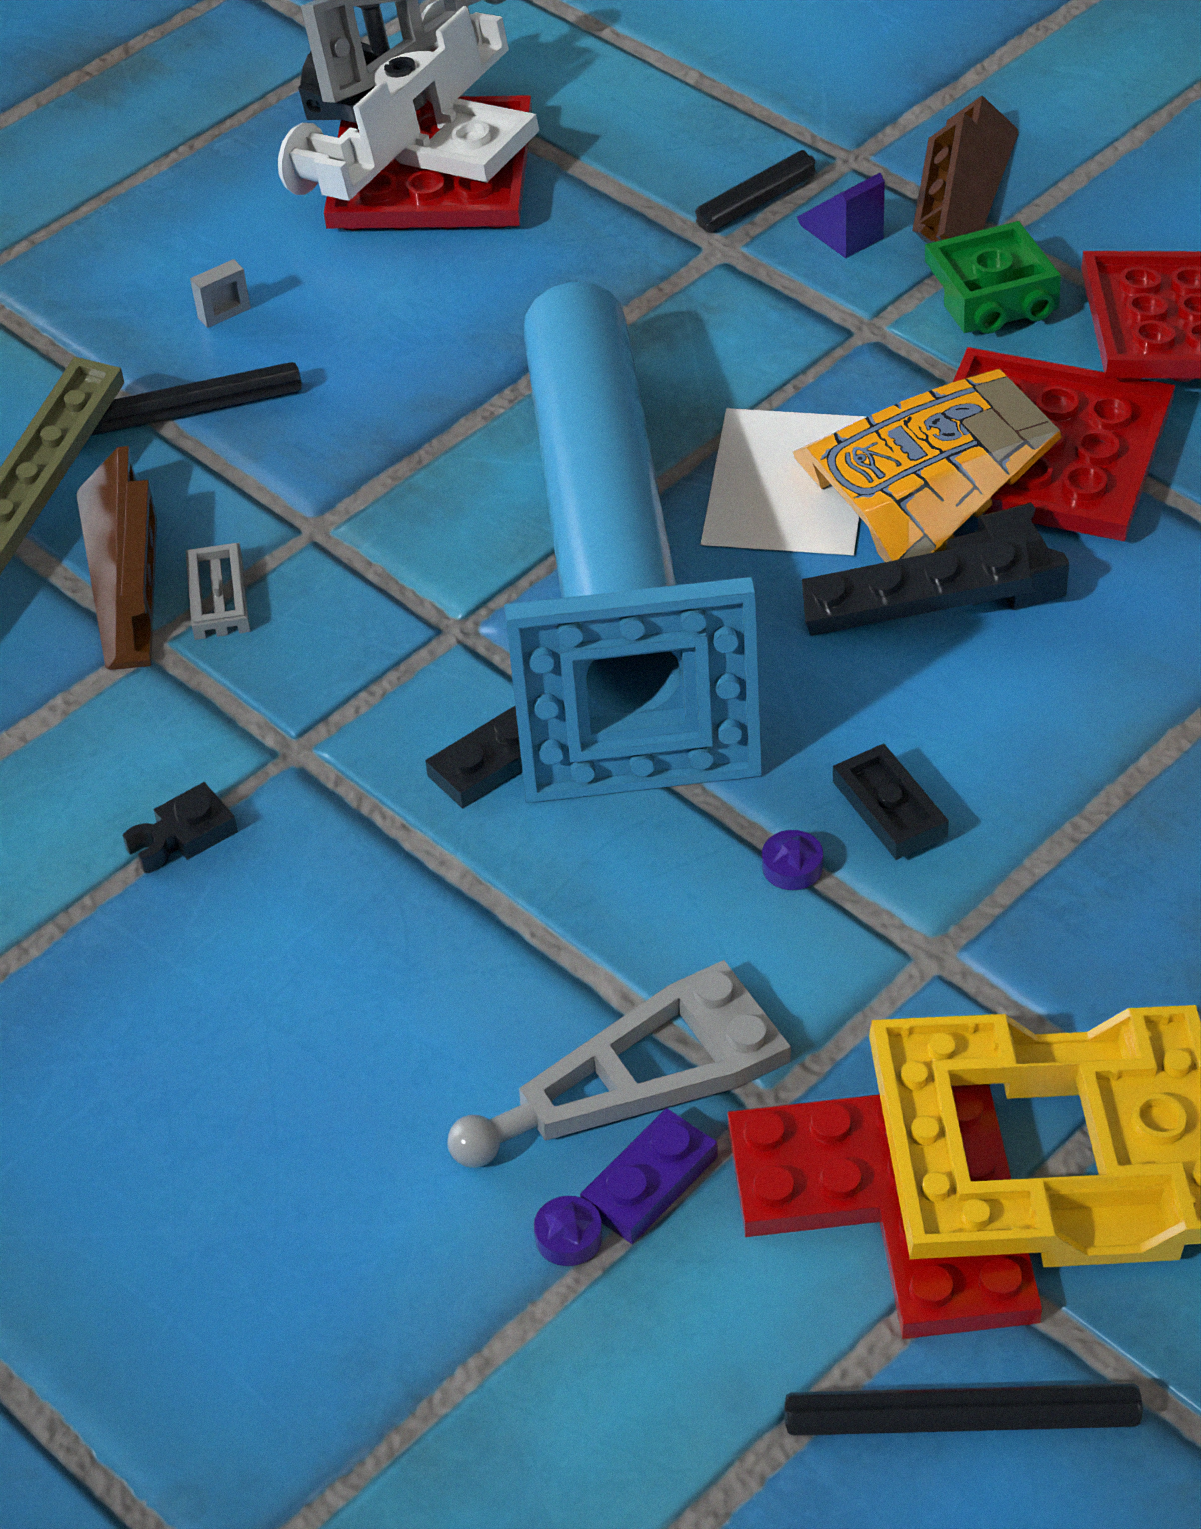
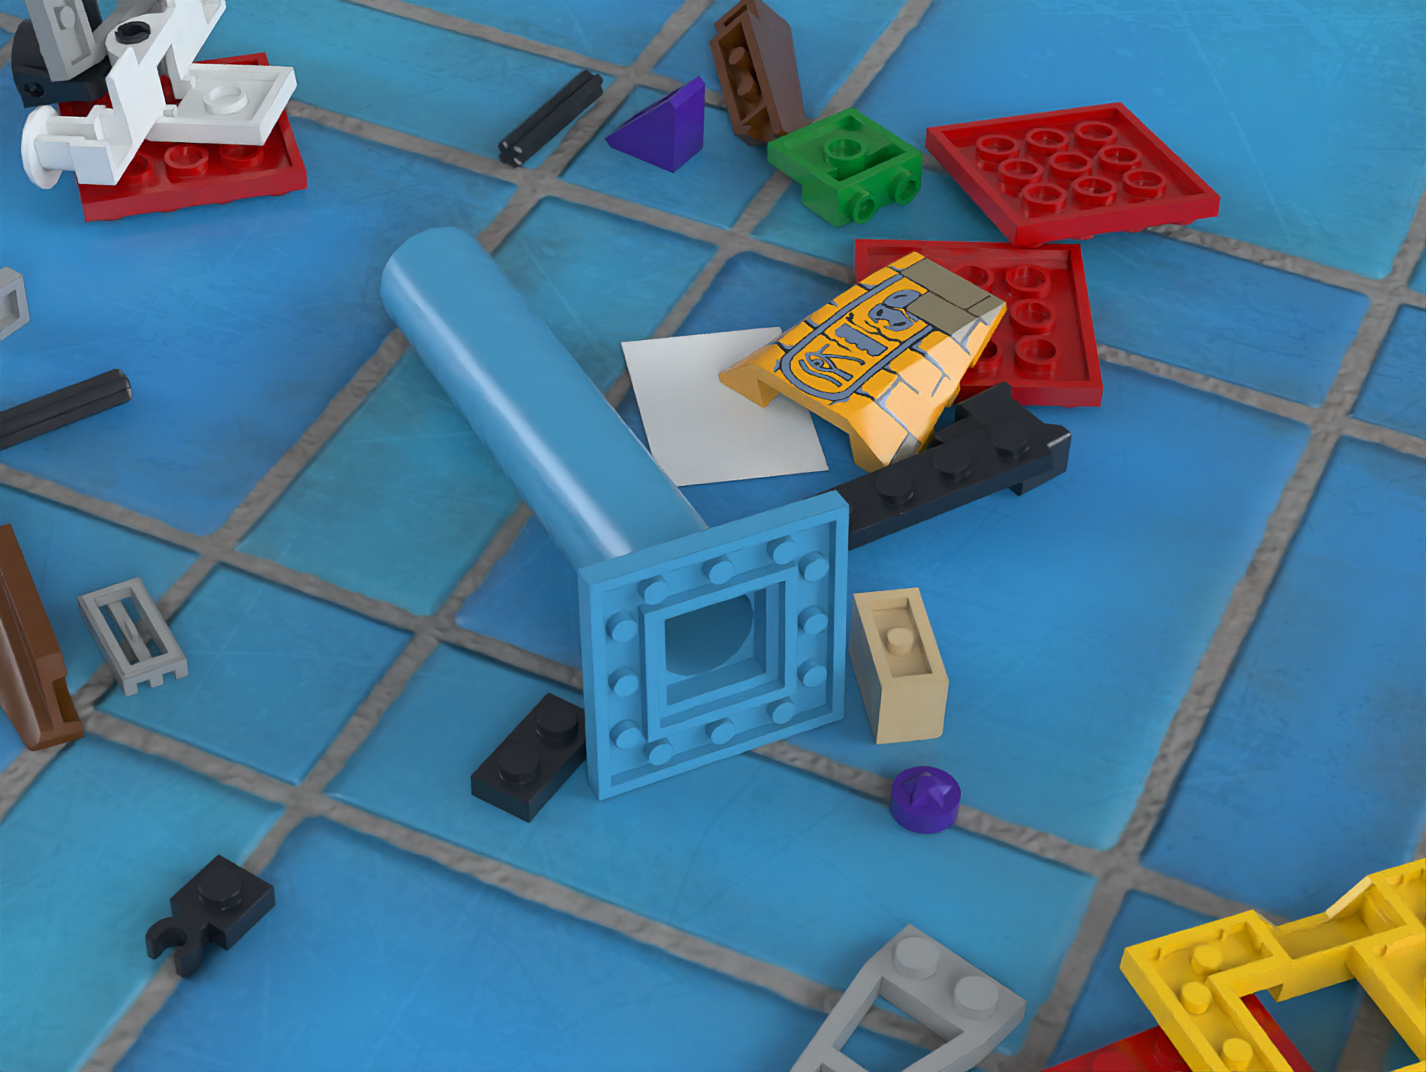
camera: 25 degrees left, 5 degrees down
black plate [833,743,949,860] -> none
none -> tan panel [848,587,949,745]

